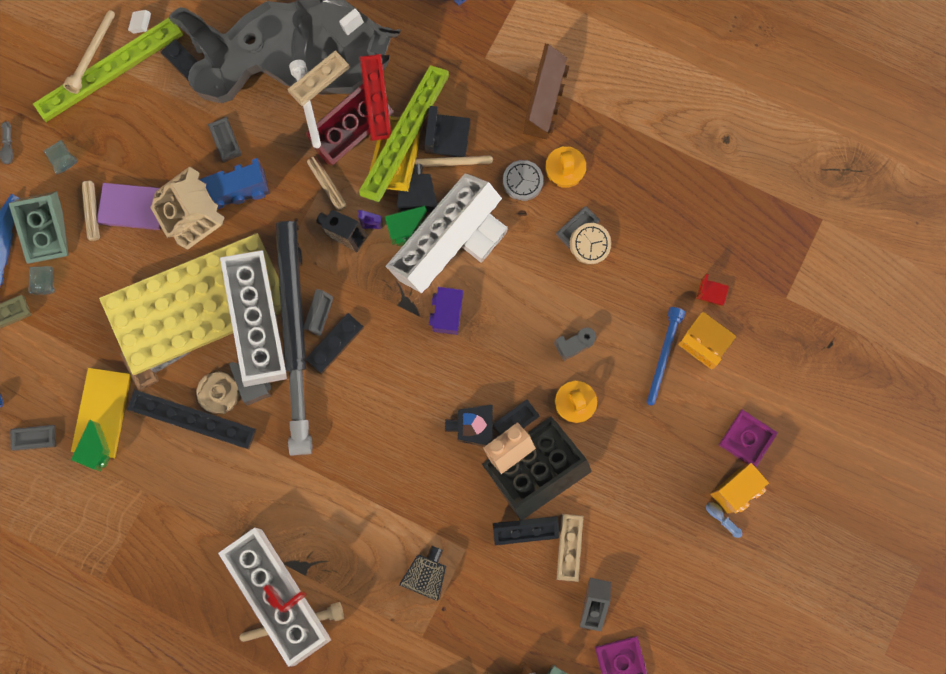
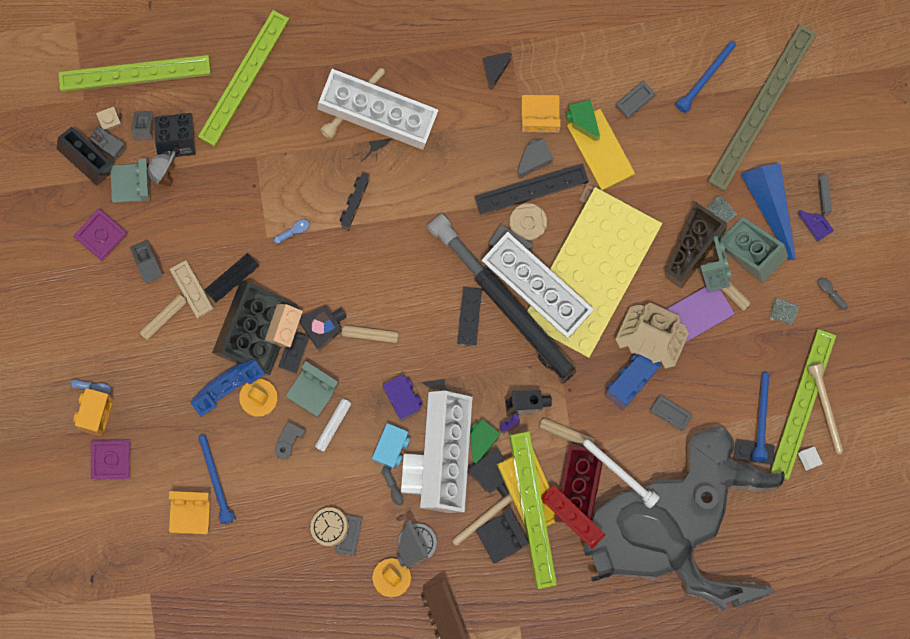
camera: 145 degrees right, 0 degrees up
red bracket [263,585,307,612] -> none
tan tile [288,51,350,106] -> none
dark grey tile [303,289,333,336] -> none
white tile [339,9,364,35] -> none
black torso [399,545,446,601] -> none
red bracket [696,274,729,306] -> none
none -> tan axle [140,295,187,340]
none -> blue slope [190,359,265,417]
none -> medium blue piece [273,219,310,244]
none -> sand green bracket [286,361,339,417]
none -> white axle [315,399,351,452]
none -> black plate [339,172,370,231]
none -> tan axle [342,325,399,343]
none -> medium azure brick [372,423,411,470]
none -> dark grey piece [381,467,403,505]
none -> dark grey slope [397,520,428,570]
none -> black slope [483,52,512,90]
none -> dark grey slope [517,138,554,179]
none -> light orange bracket [522,95,560,133]
none -> dark brown wedge [666,202,727,289]
none -> sand green bracket [701,236,732,292]
none -> blue piece [752,372,769,462]

